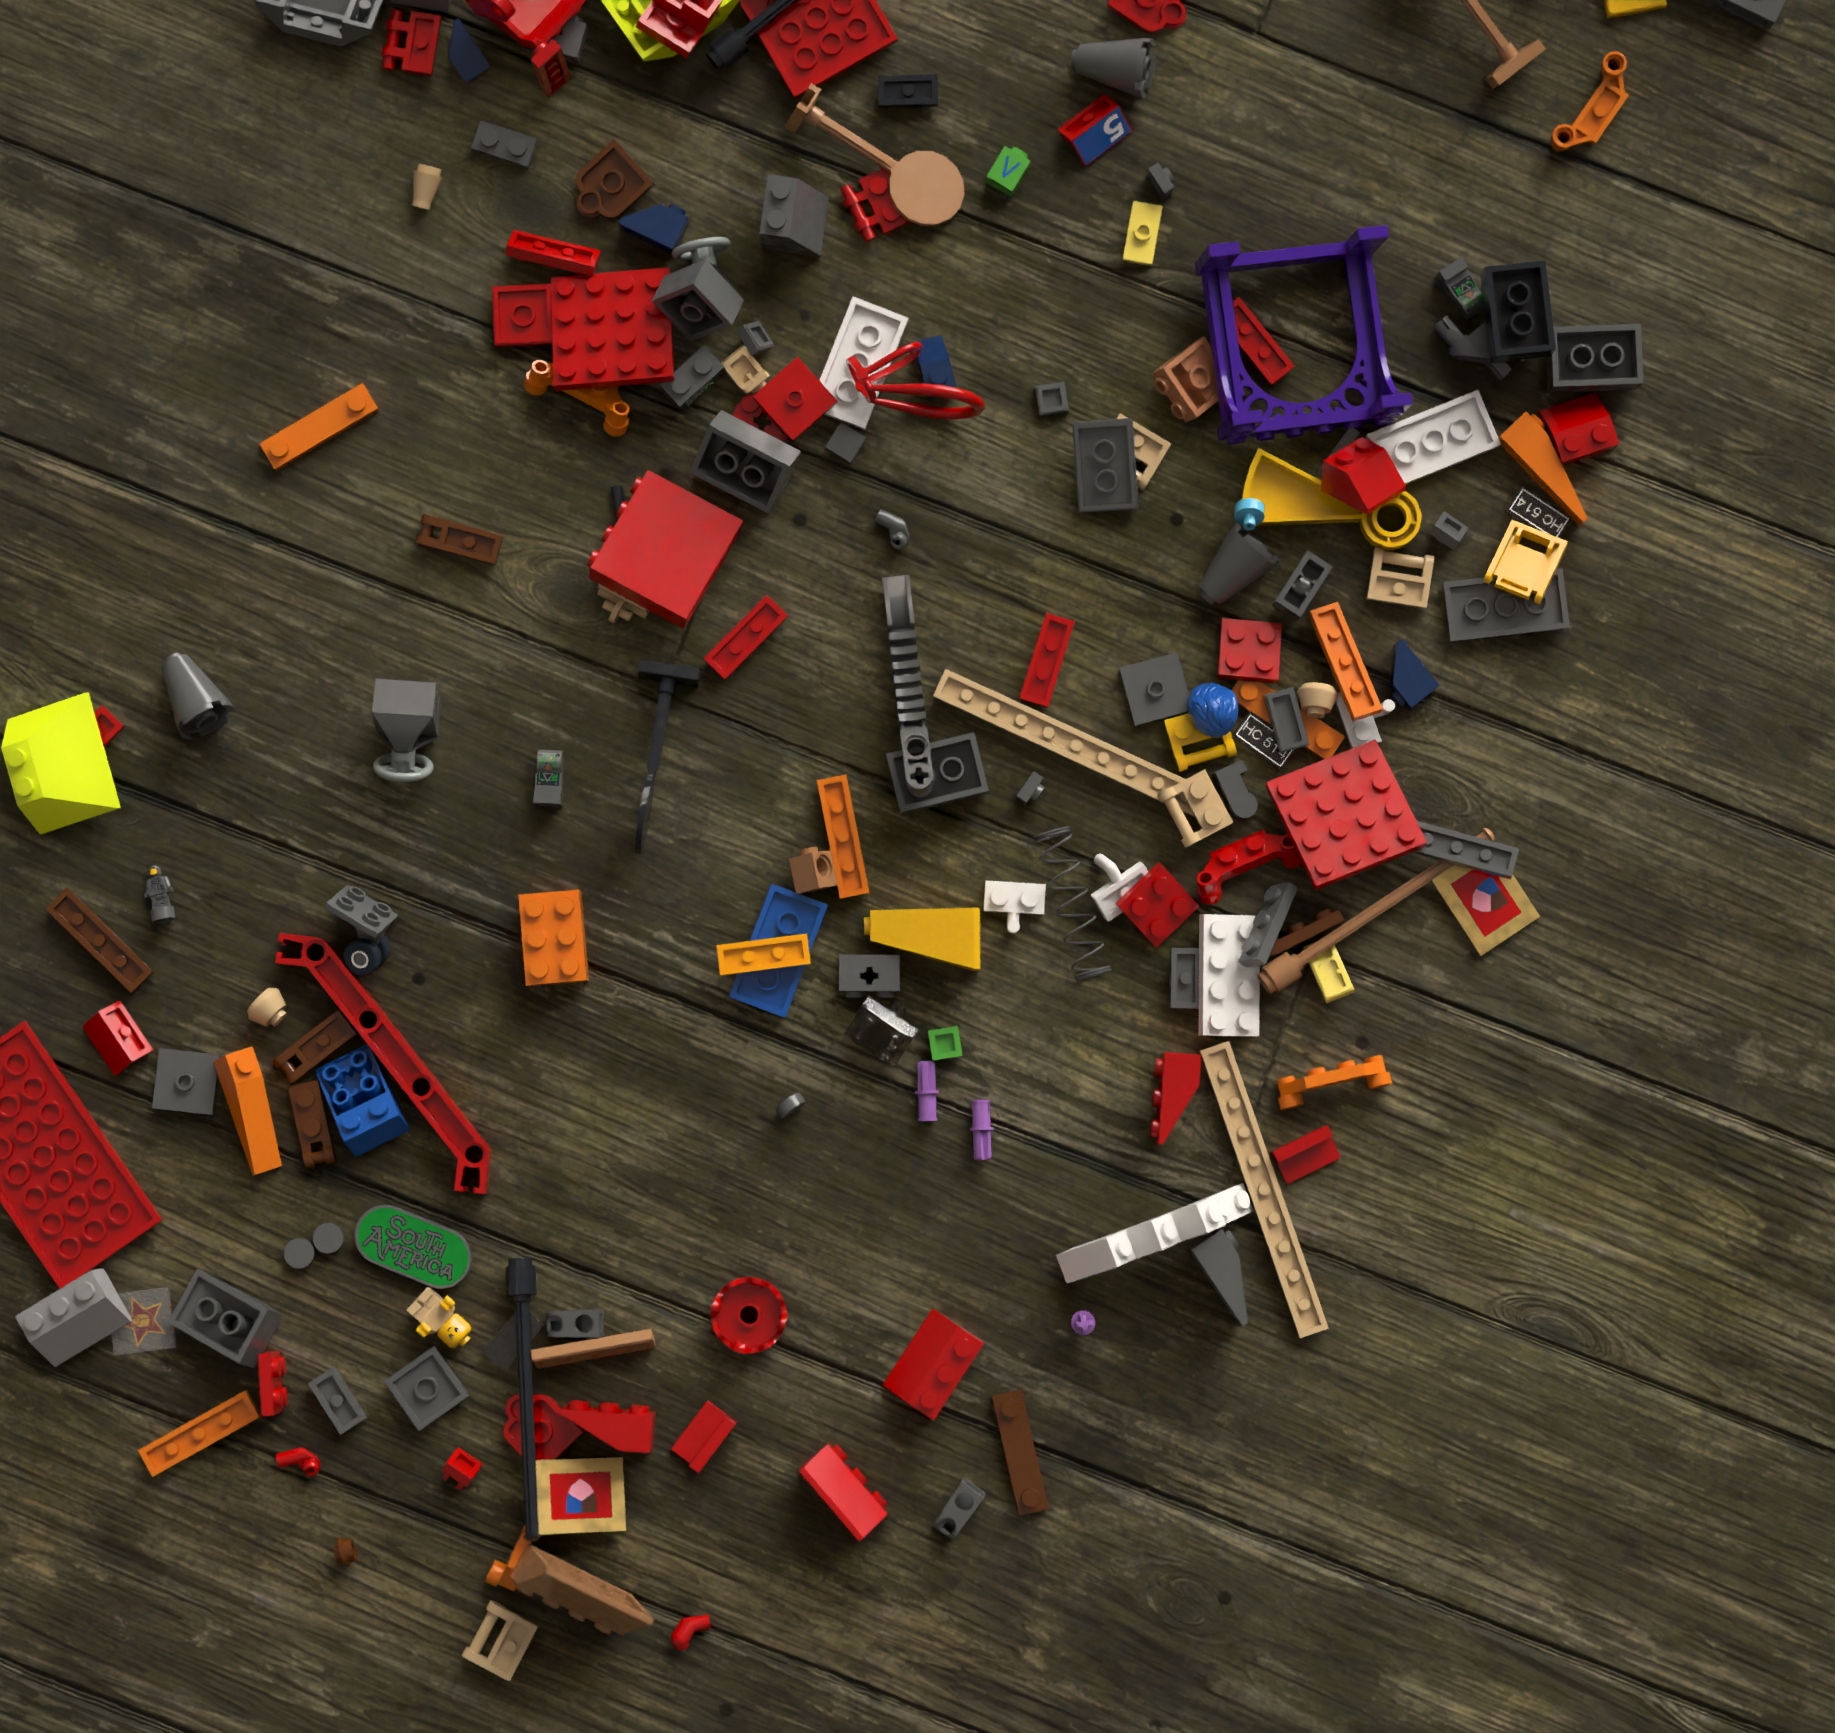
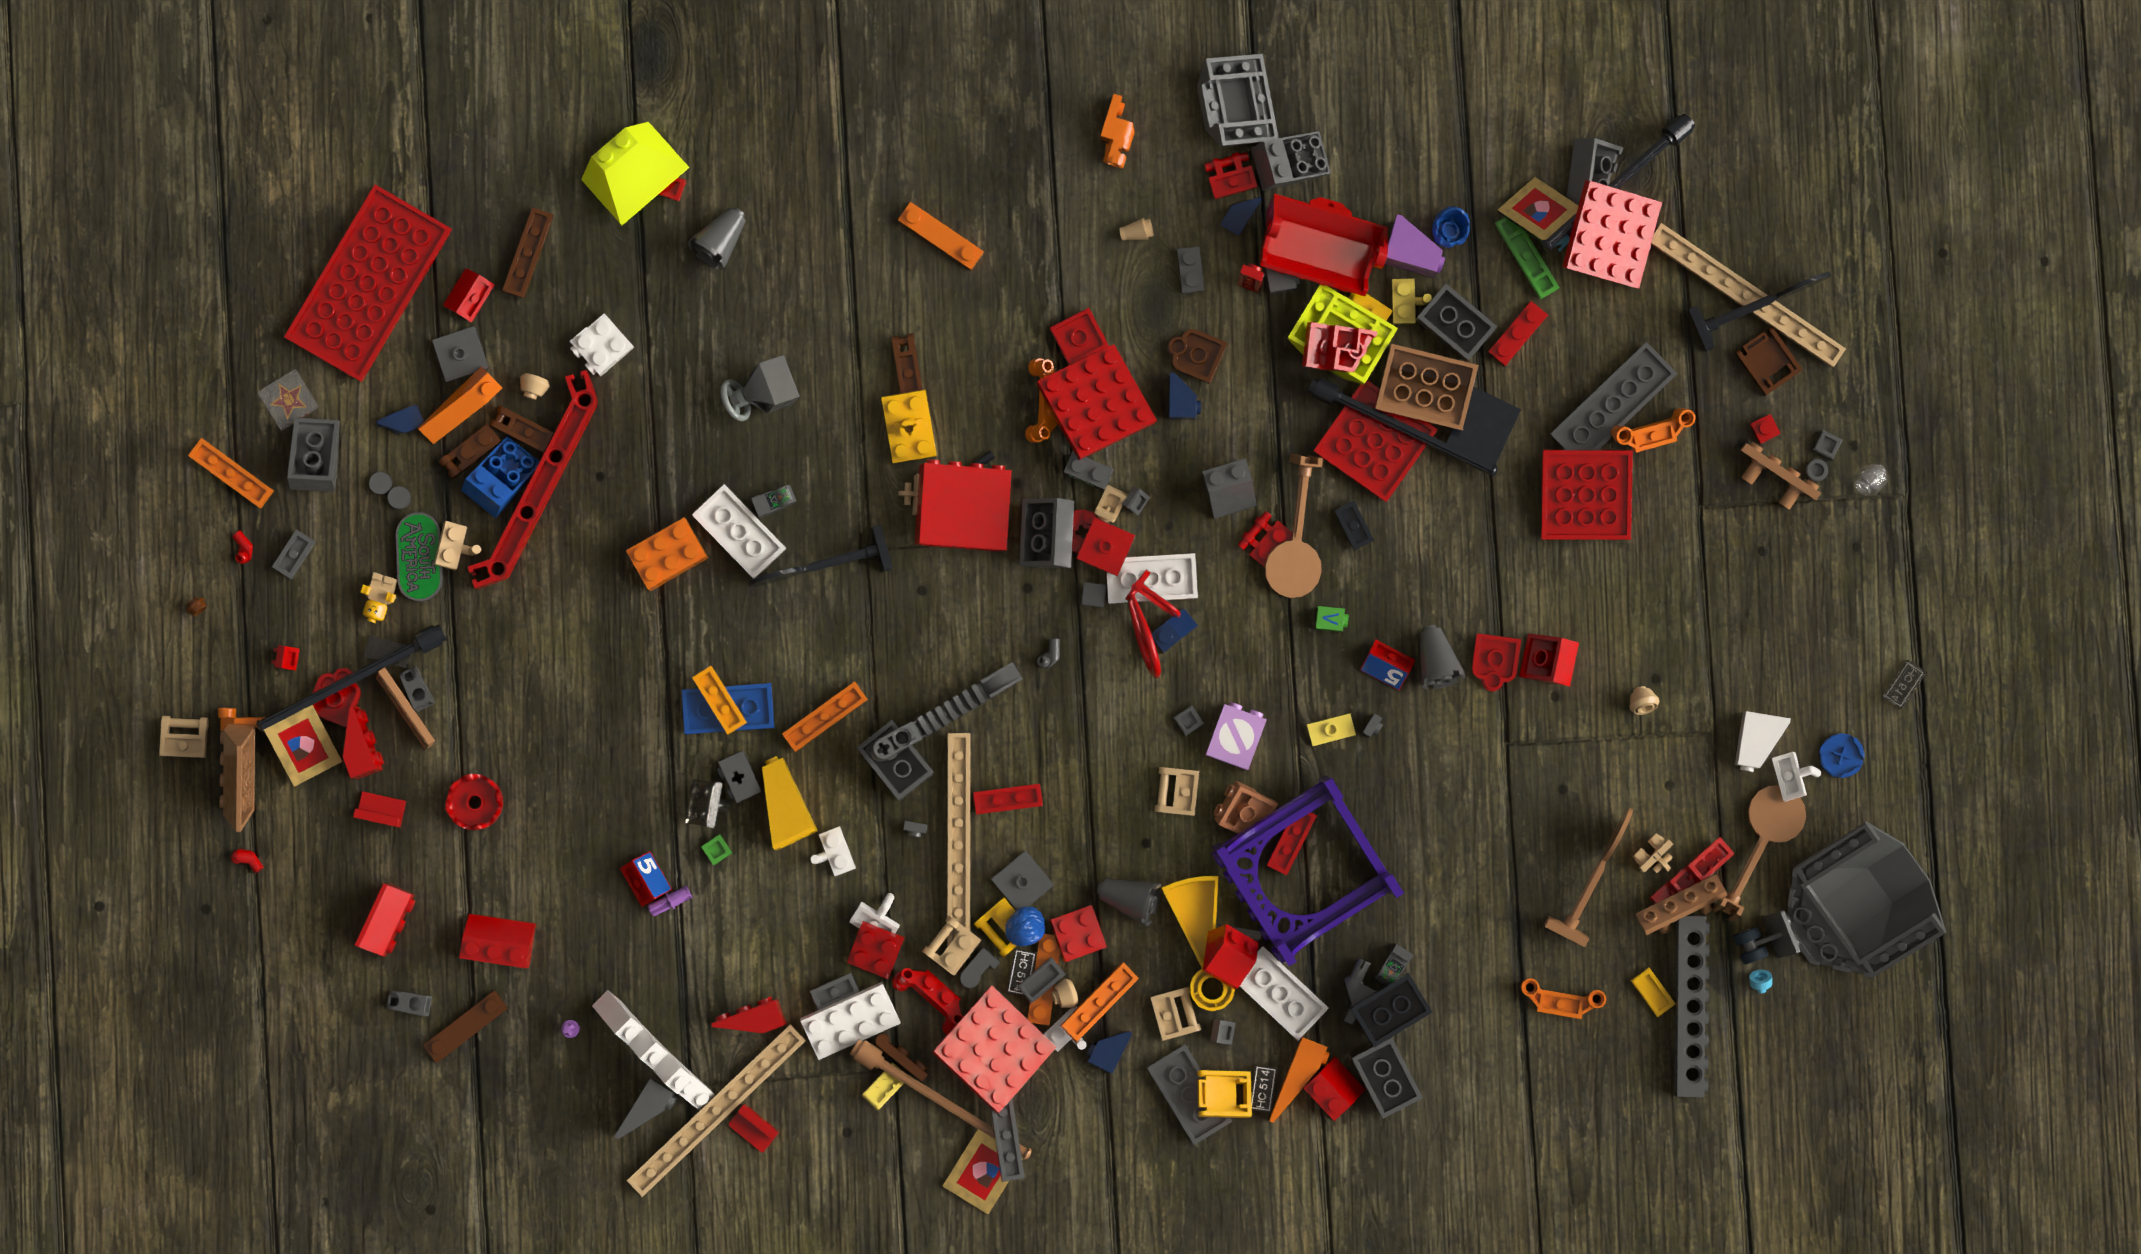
camera: 75 degrees right, 0 degrees up
light grey slope [15,1268,133,1367] -> none
dark grey piece [144,865,176,924] -> none
red plate [258,1350,288,1416] -> none
dark grey plate [325,885,398,976] -> none
dark grey plate [384,1345,470,1431] -> none
red plate [505,230,601,276] -> none
dark grey piece [652,237,744,342] -> none
red plate [703,595,788,681] -> none
dark grey tile [776,1093,806,1120] -> none
medium nougat brick [789,847,838,894] -> none
medium lavender axle [915,1061,939,1121] -> none
dark grey piece [1033,826,1112,981] -> none
dark grey tile [1072,418,1139,513] -> none
medium azure tile [1234,498,1265,530] -> none
dark grey plate [1238,882,1298,968] -> none
dark grey brick [1272,550,1333,621] -> none
orange plate [1276,1055,1392,1110] -> none
none -> dark blue slope [376,404,424,435]
none -> tan plate [434,521,481,570]
none -> white plate [570,313,634,376]
none -> panel [620,851,672,907]
none -> white plate [692,484,786,579]
none -> yellow plate [881,389,937,463]
none -> orange plate [1101,94,1134,169]
none -> lavender brick [1206,702,1267,771]

